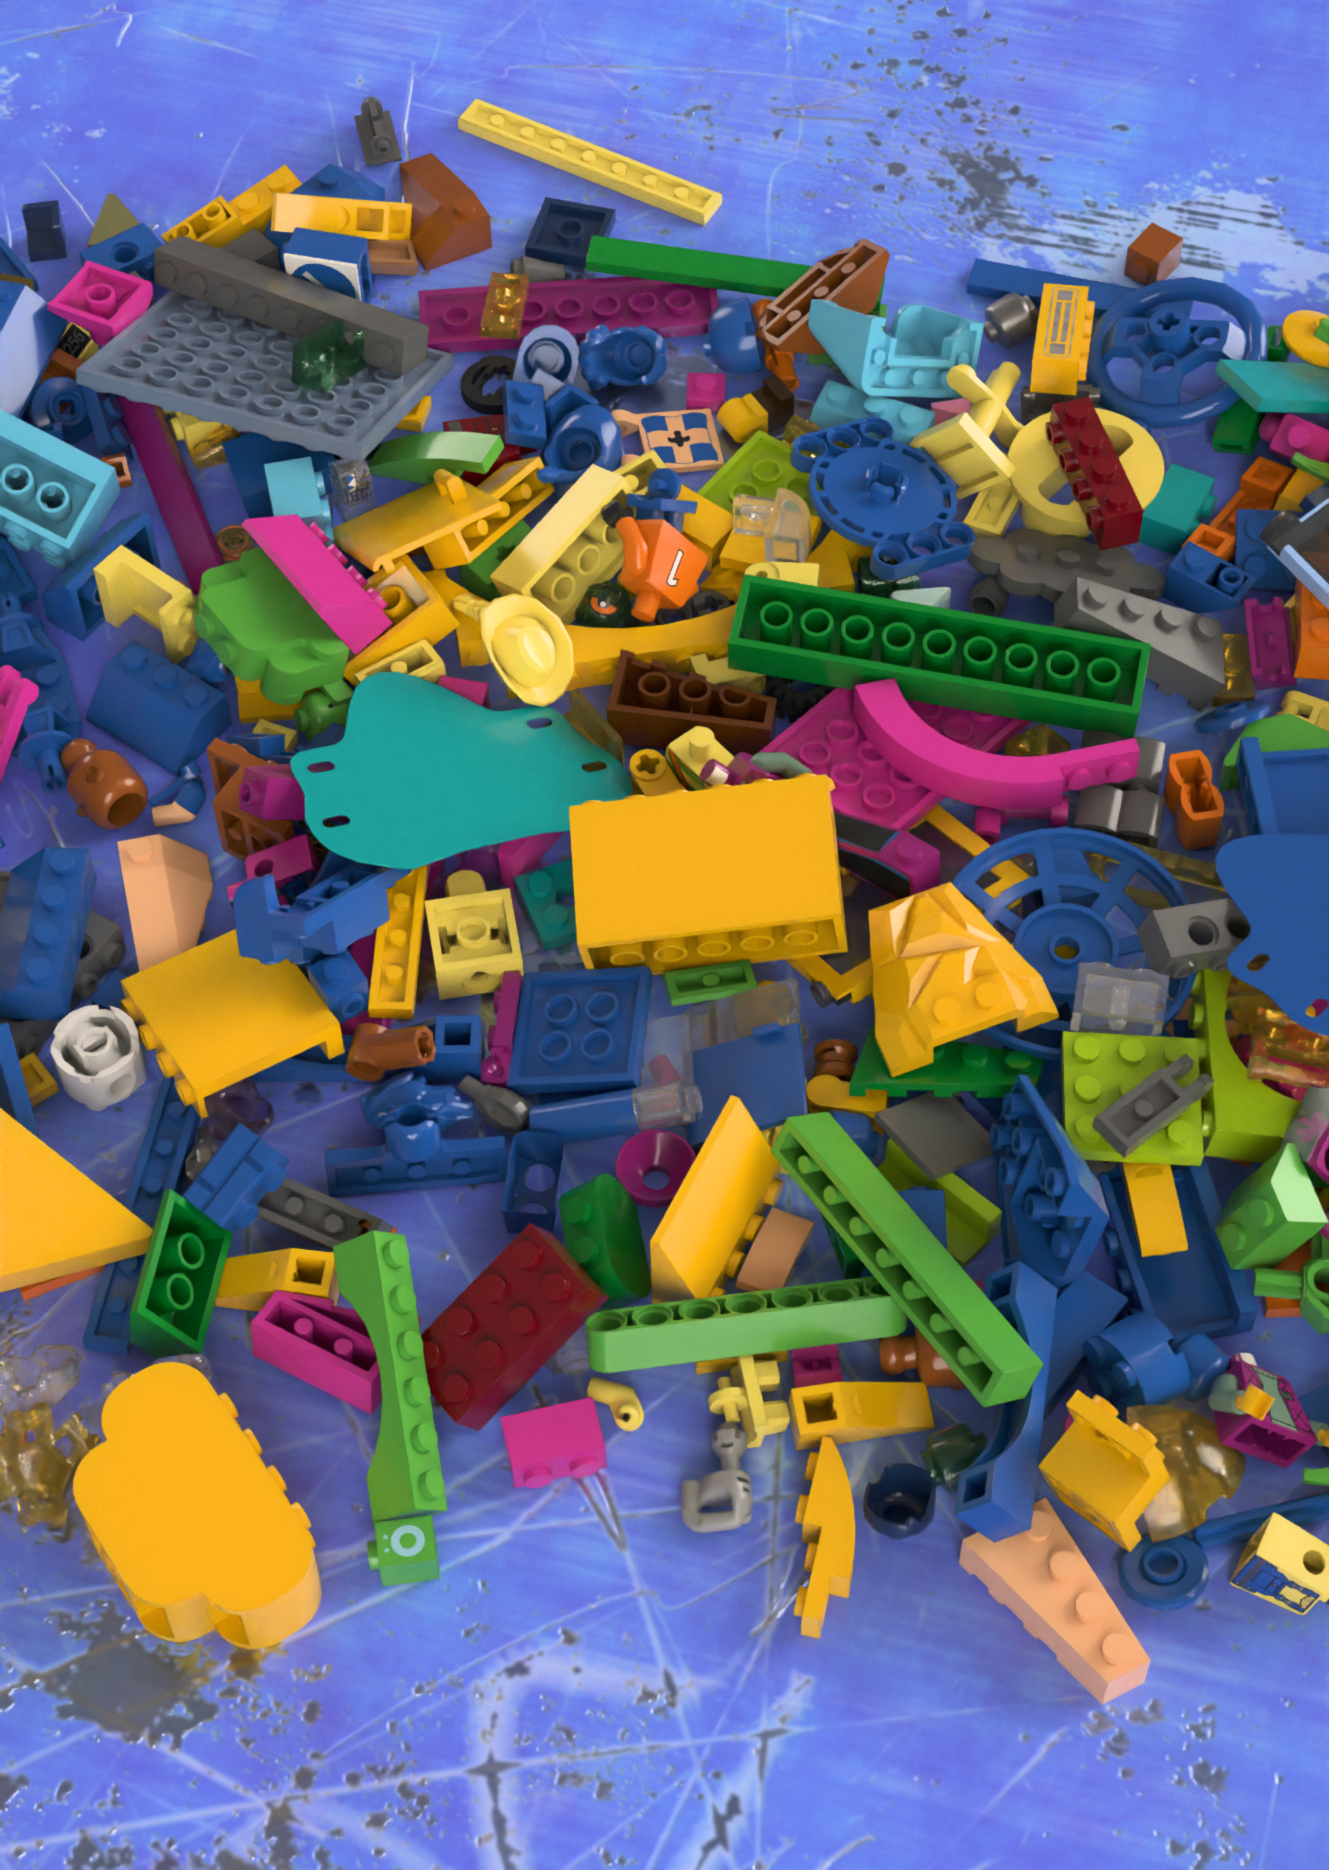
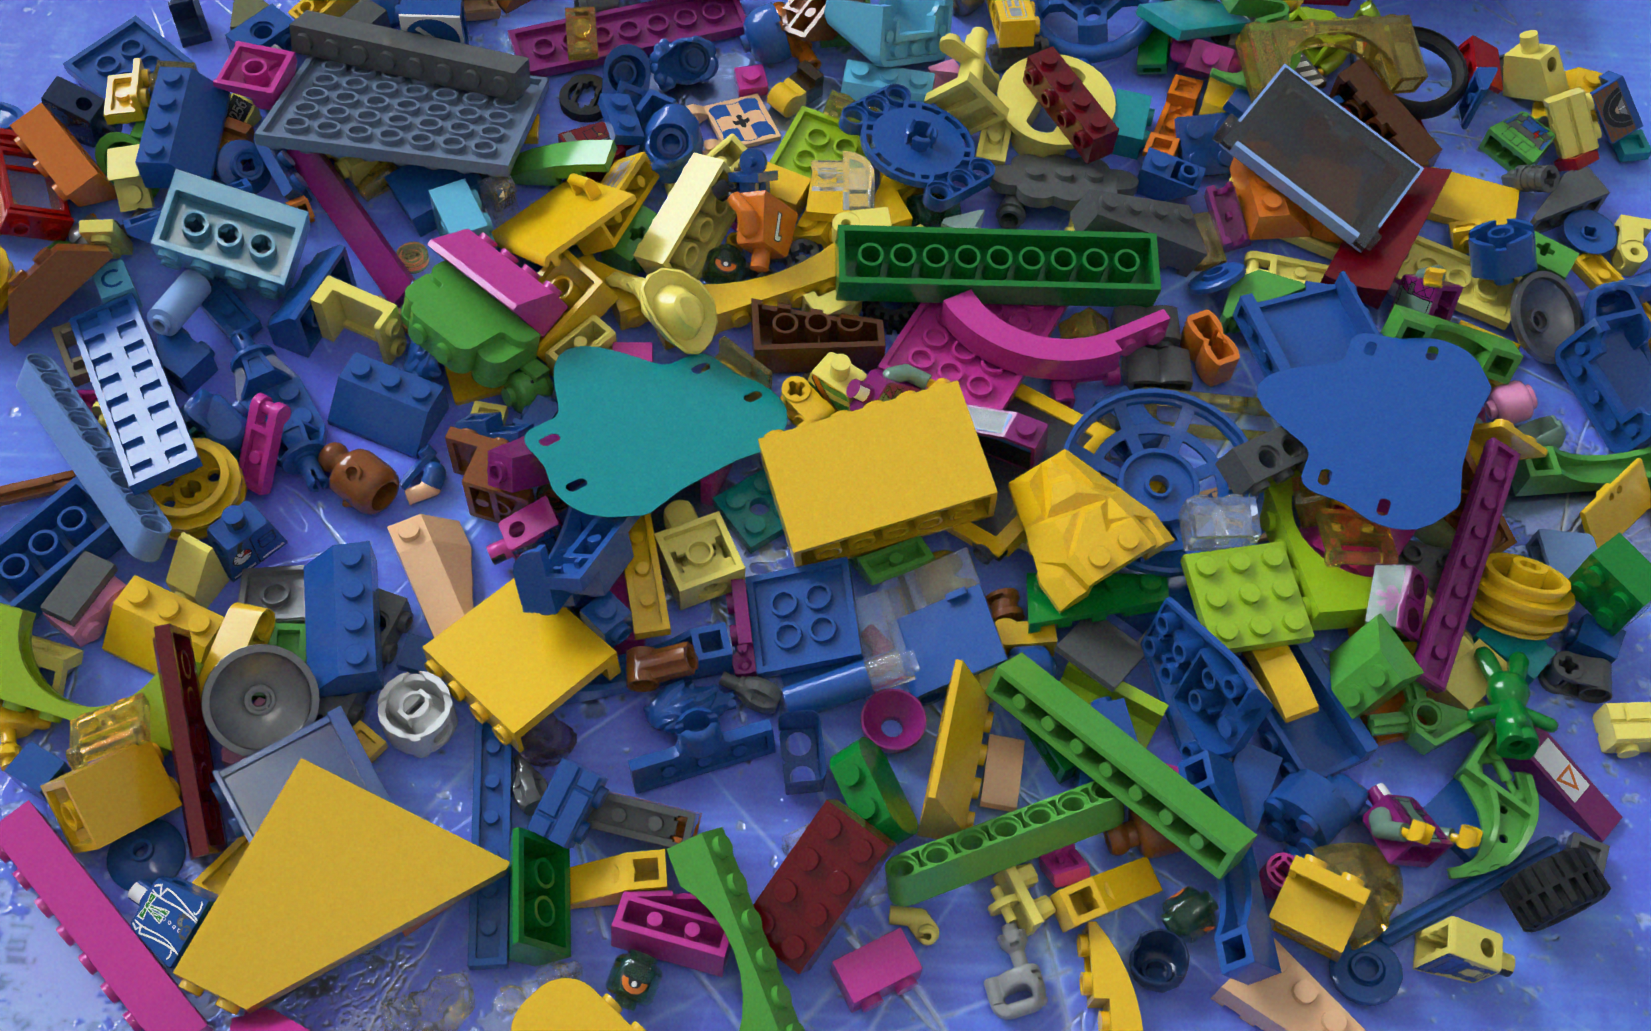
camera: 20 degrees left, 5 degrees up
clear green hinge [291,318,366,394] -> none
dark grey hinge [1092,1054,1214,1158] -> none
none -> head [605,949,663,1012]

